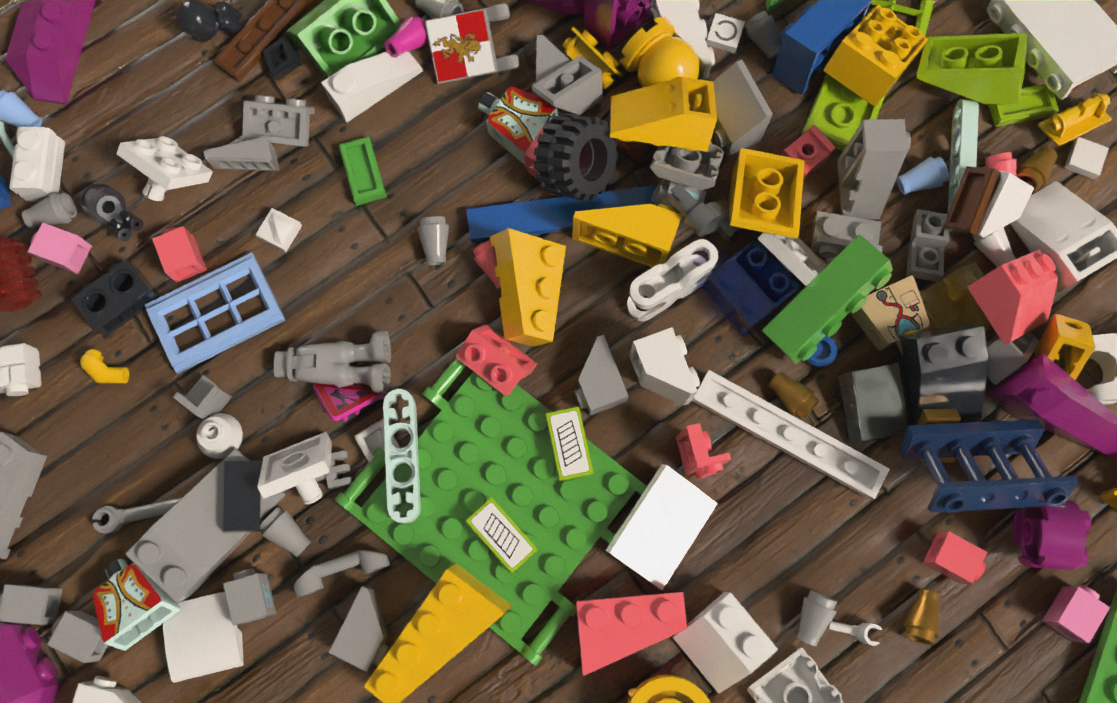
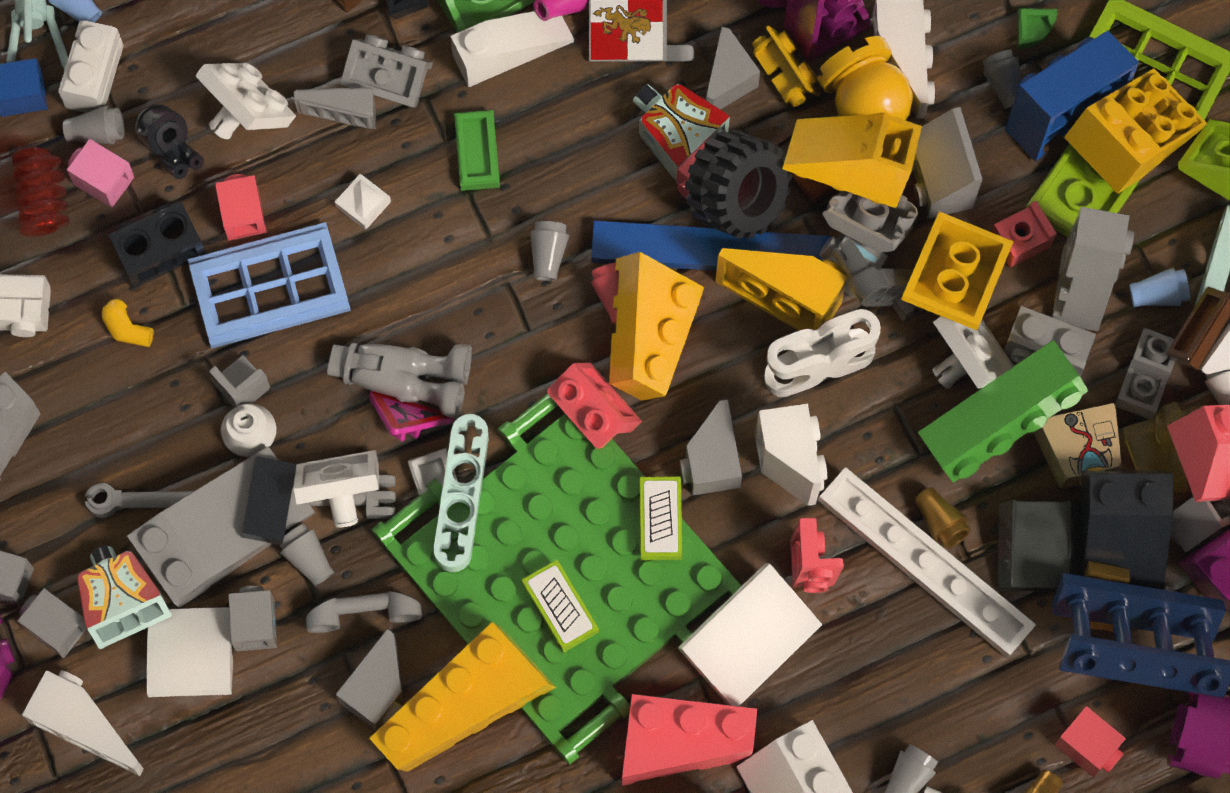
camera: 10 degrees right, 5 degrees down
light grey slope [532,56,603,115] -> none
clear blue slope [702,237,802,336] -> none
white tile [706,13,745,53] -> none
blue tile [805,336,837,368] -> none

